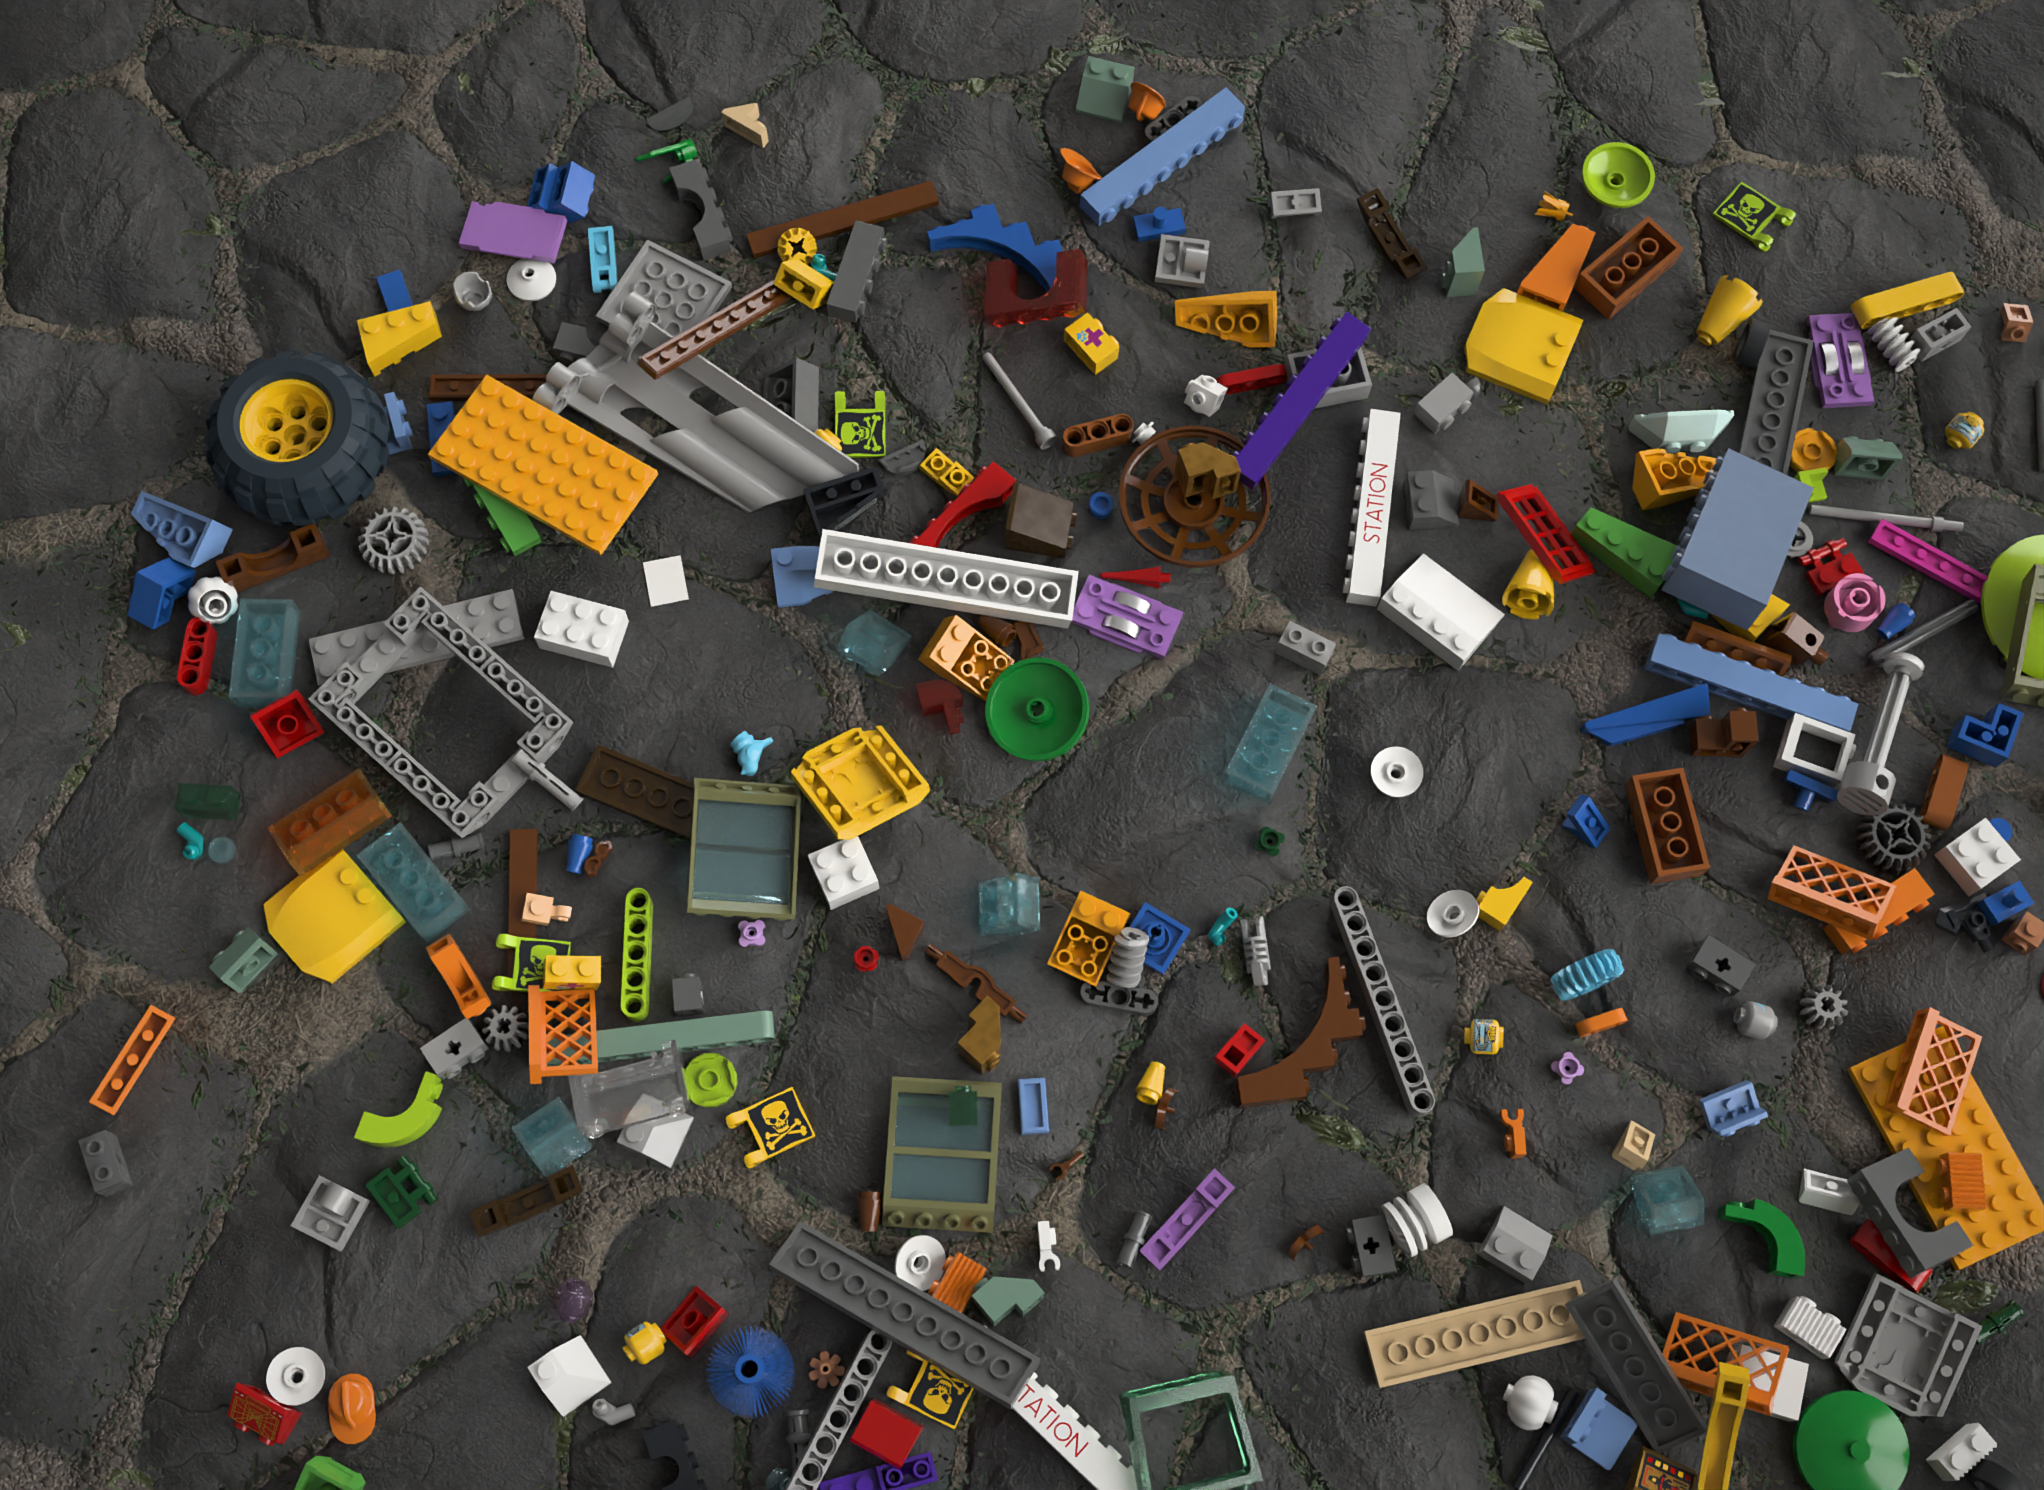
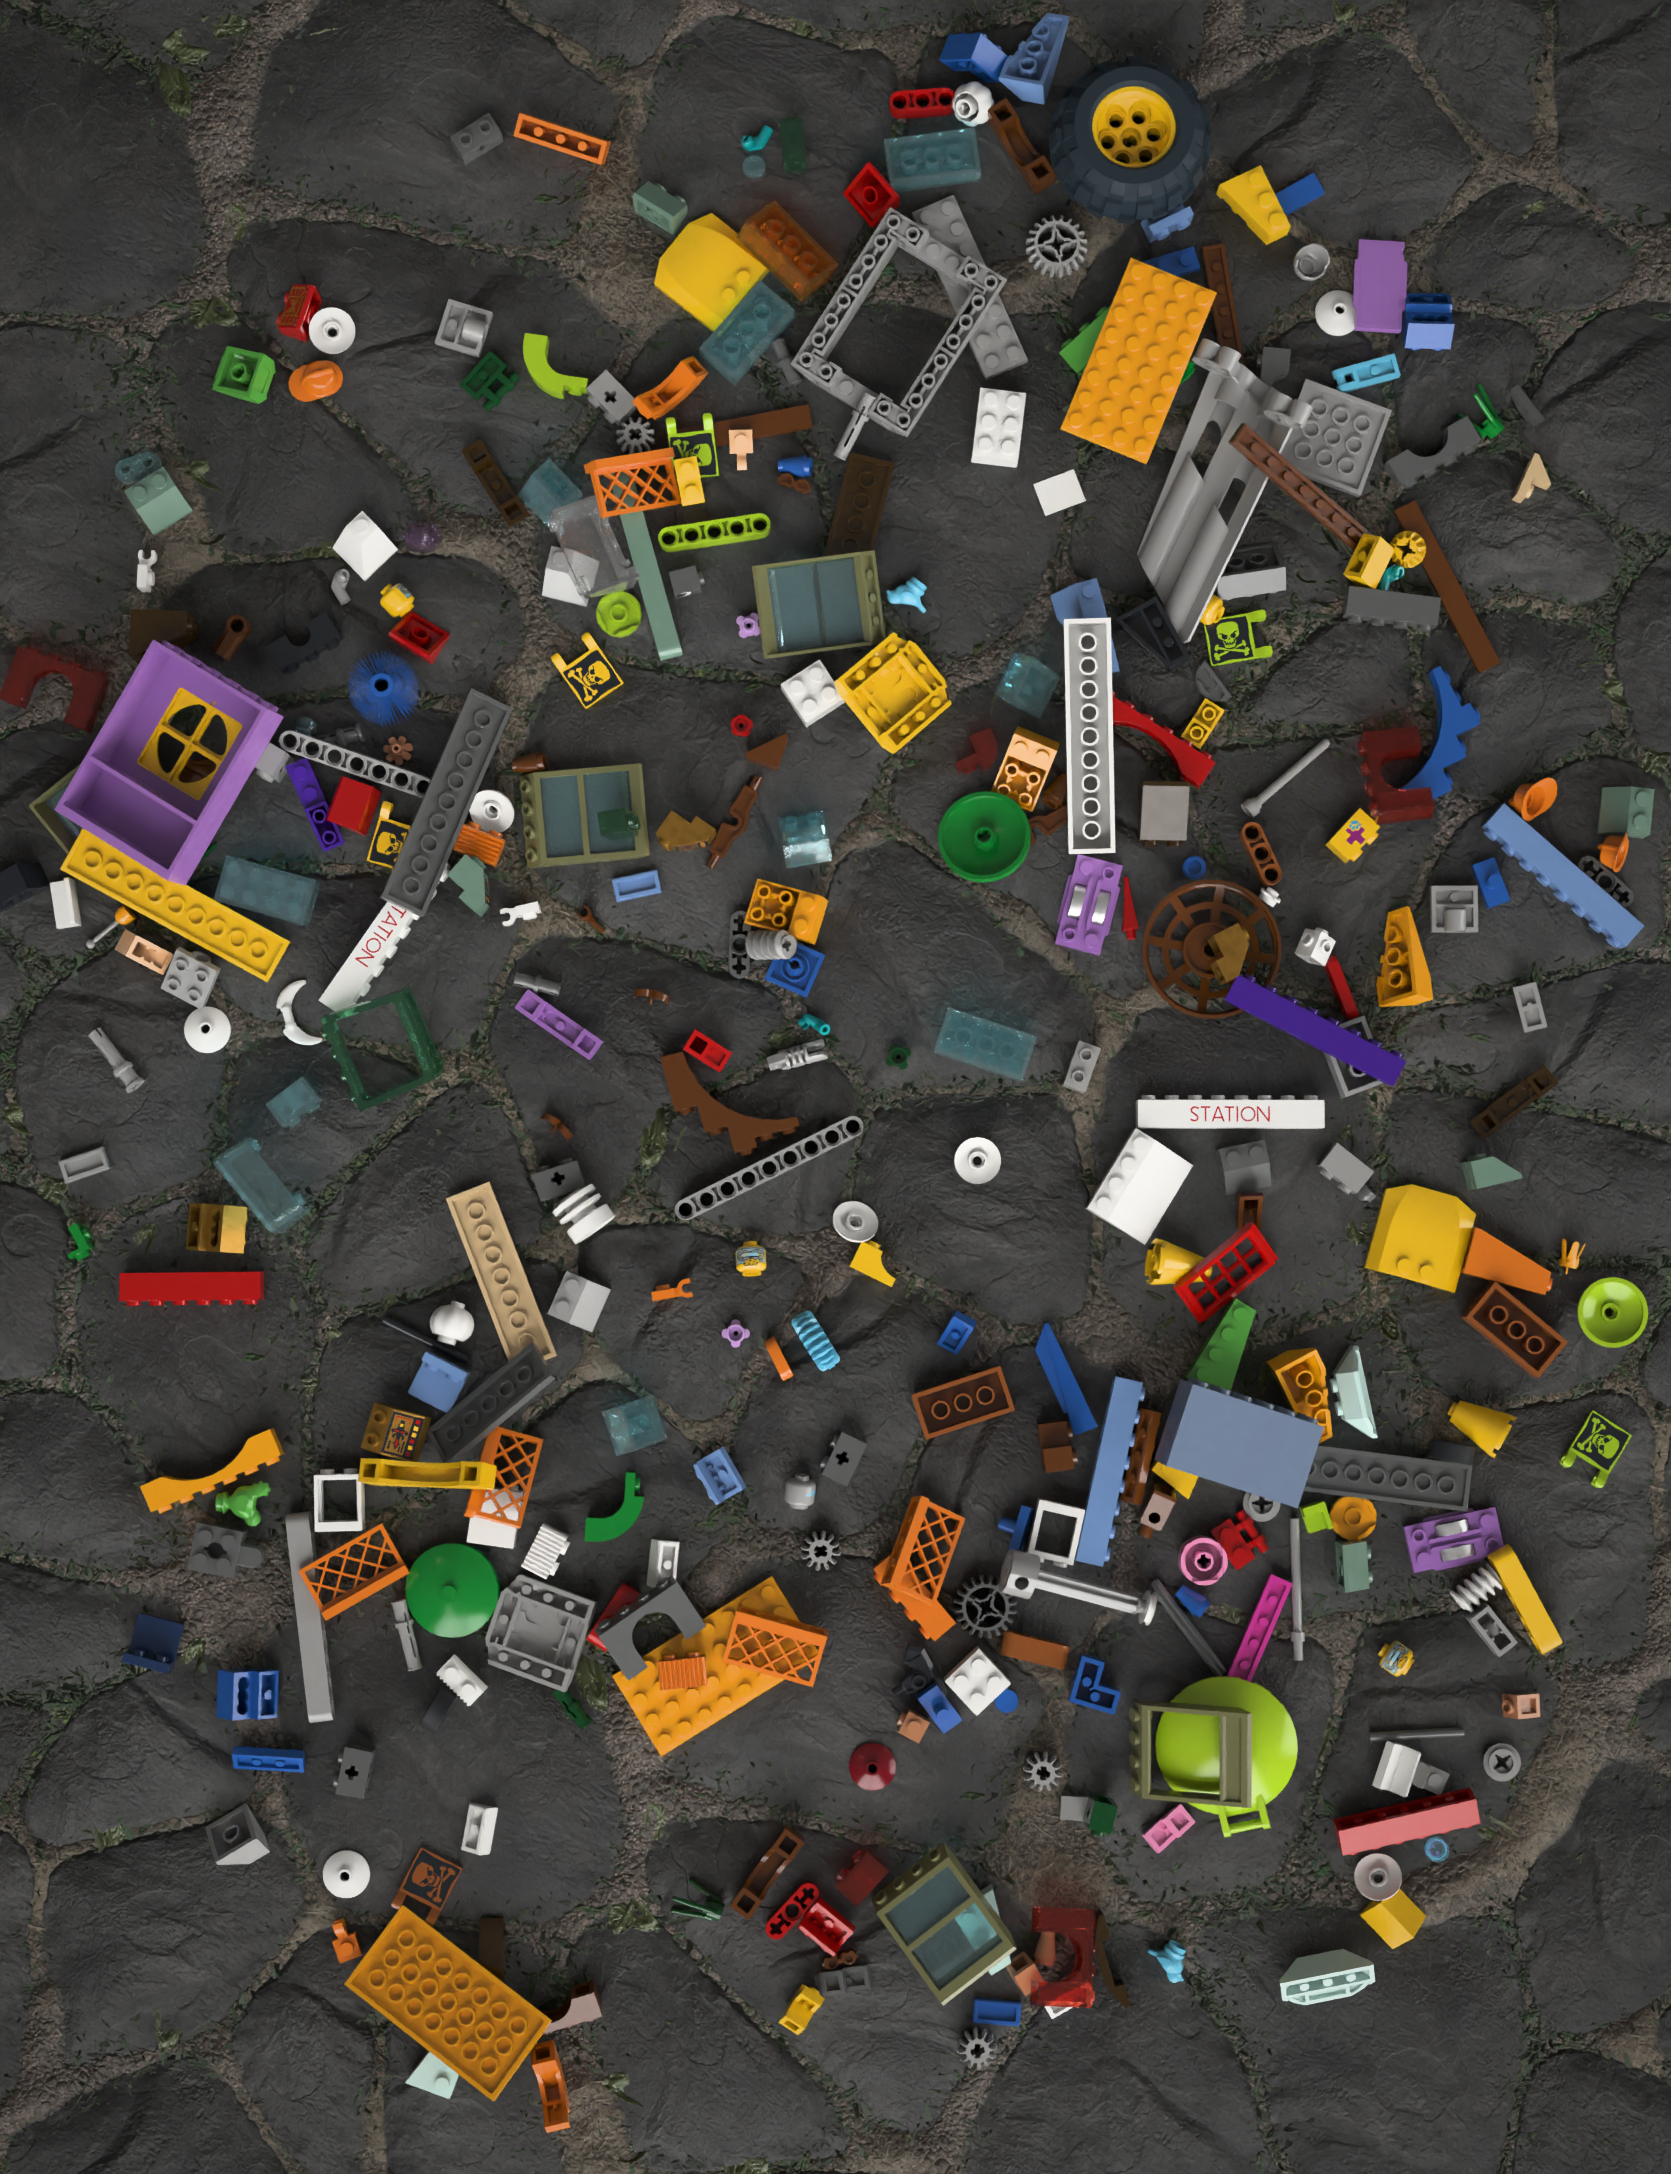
camera: 80 degrees right, 15 degrees up
yellow cone [1136,1062,1165,1105] -> none
tan slope [1612,1120,1655,1170] -> none

